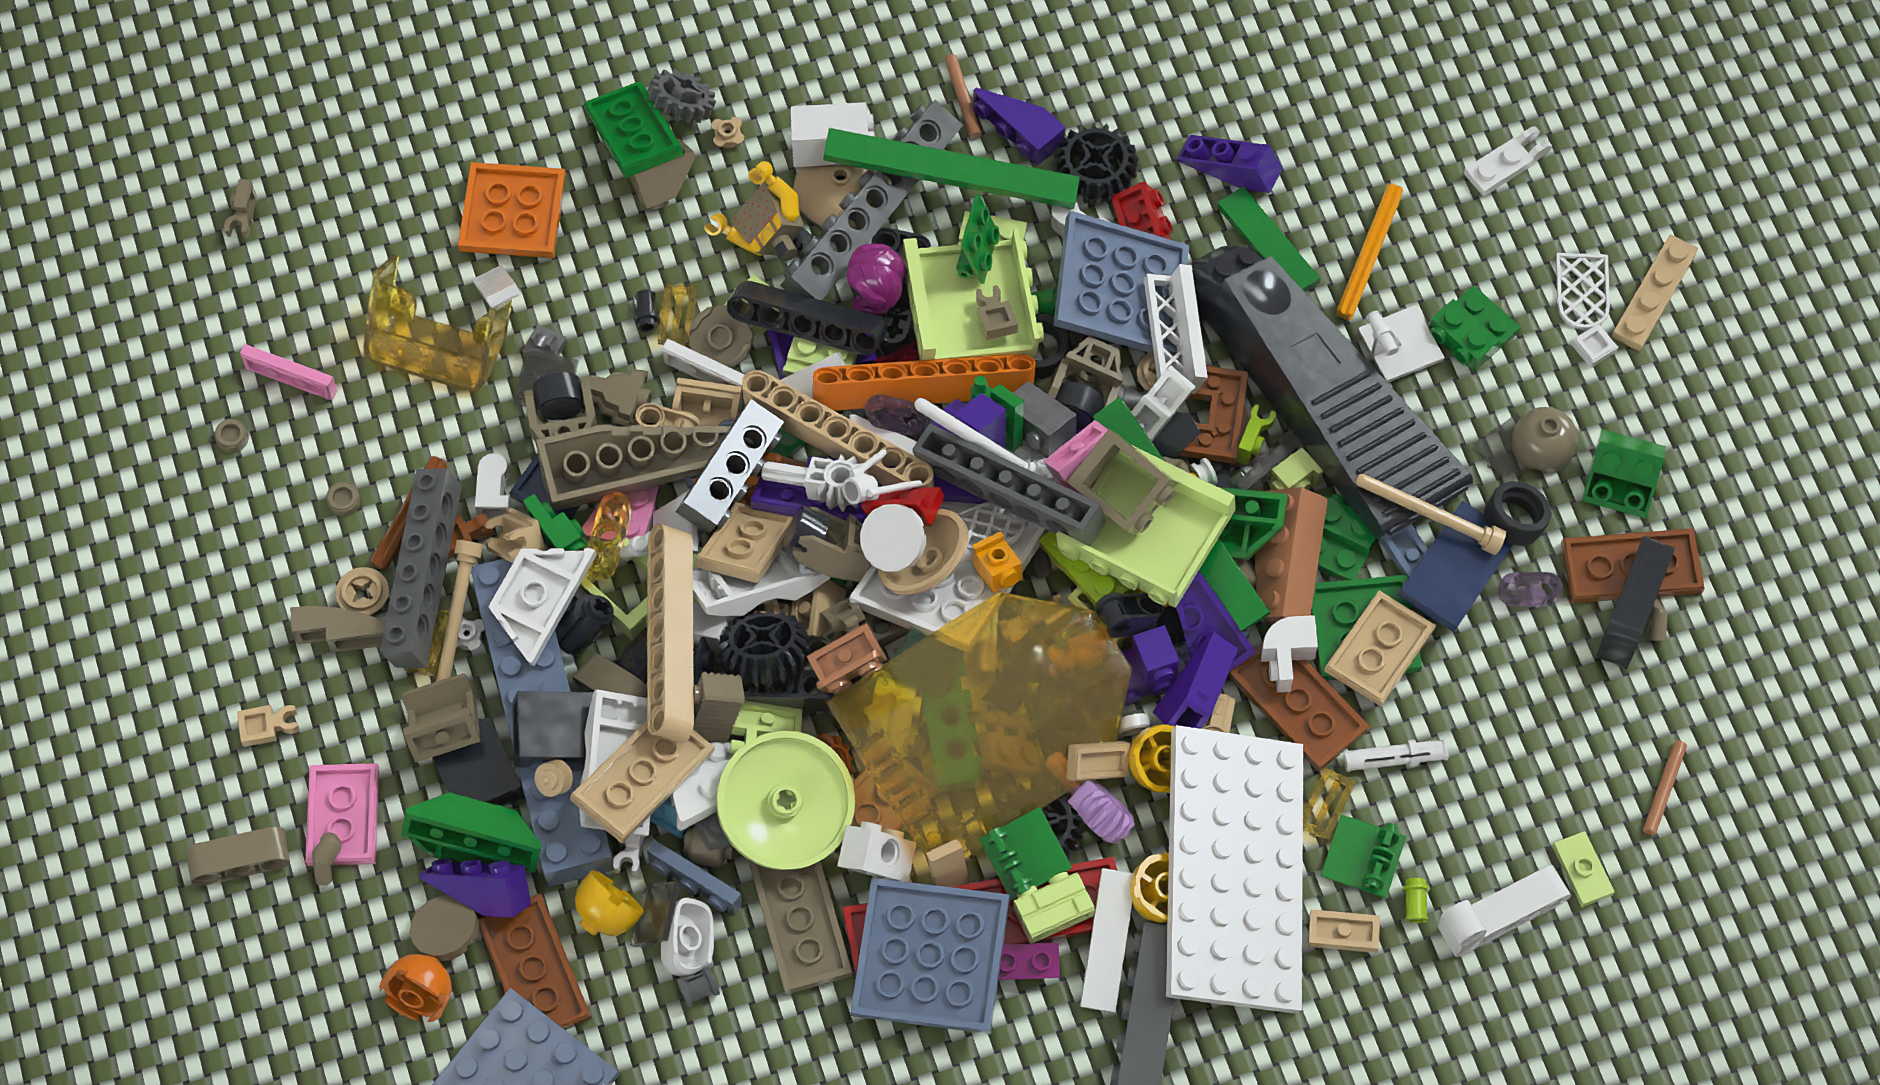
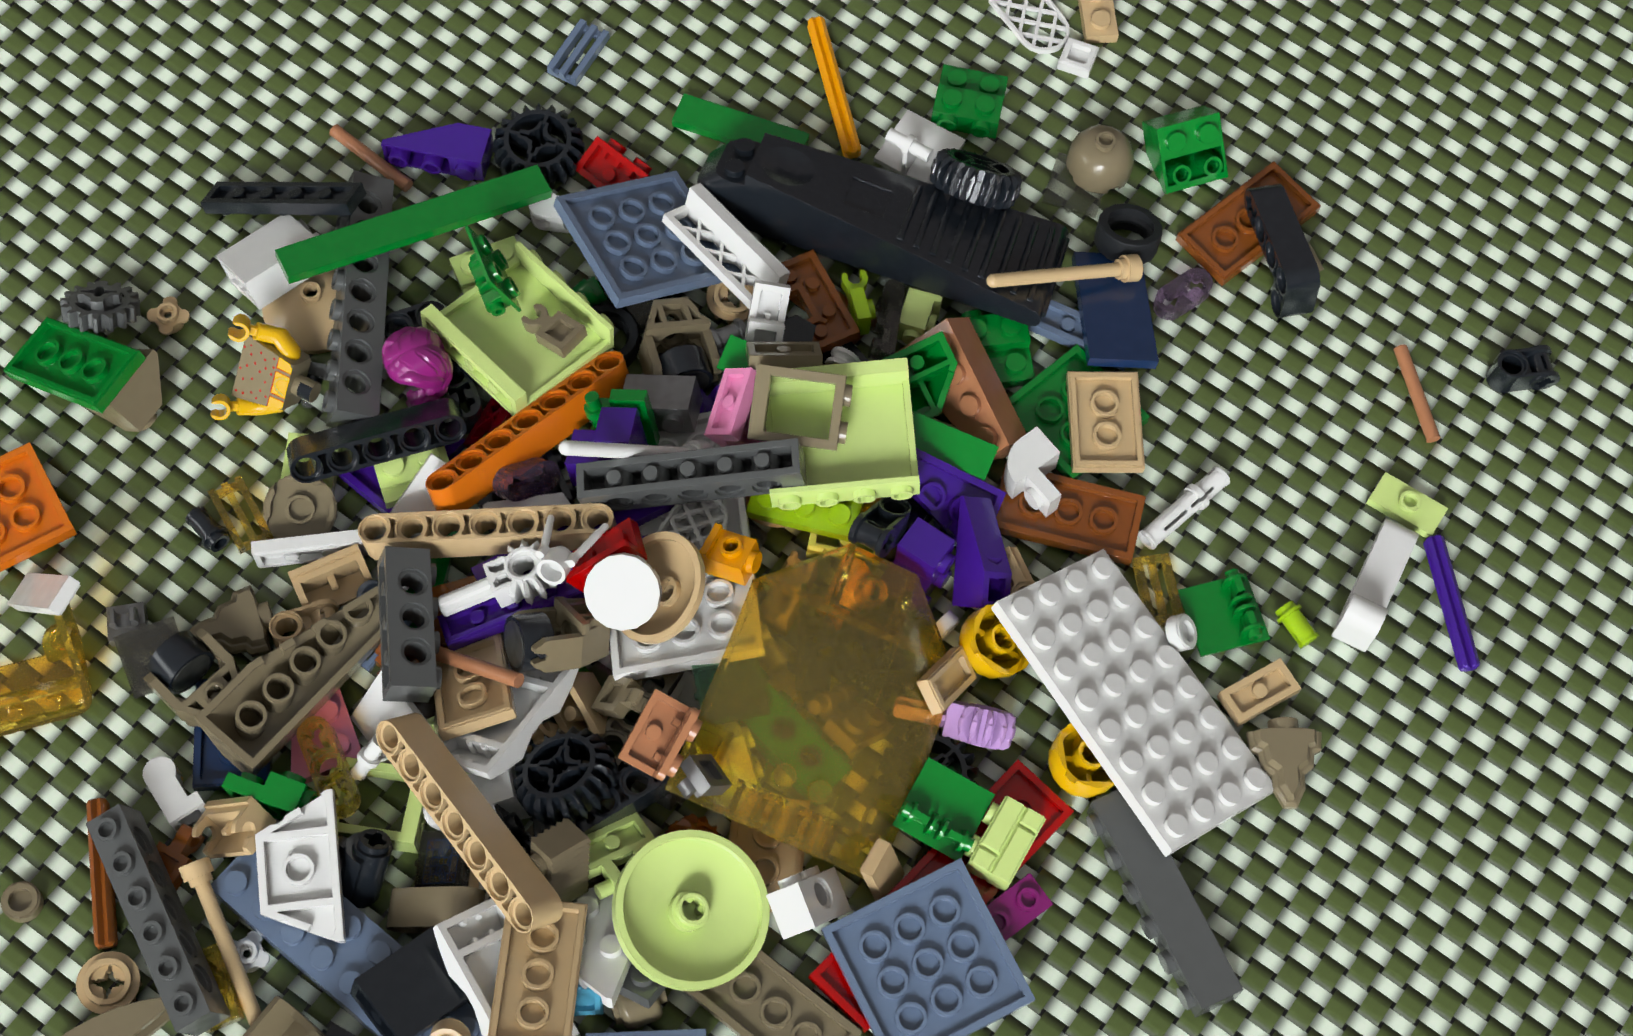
camera: 40 degrees left, 0 degrees up
white tile [1080,868,1133,1013] -> none
dark purple slope [1177,135,1283,193] -> none
none -> black plate [200,182,367,216]
none -> nougat bar [436,646,524,688]
none -> sand blue tile [547,19,610,86]
none -> flat silver tile [677,754,732,799]
none -> dark tan plate [746,342,823,370]
none -> black gear [930,148,1022,209]
none -> white tile [1165,613,1197,652]
none -> dark tan rock [1246,717,1322,809]
none -> dark purple axle [1423,535,1480,672]
none -> black piece [1486,345,1561,393]

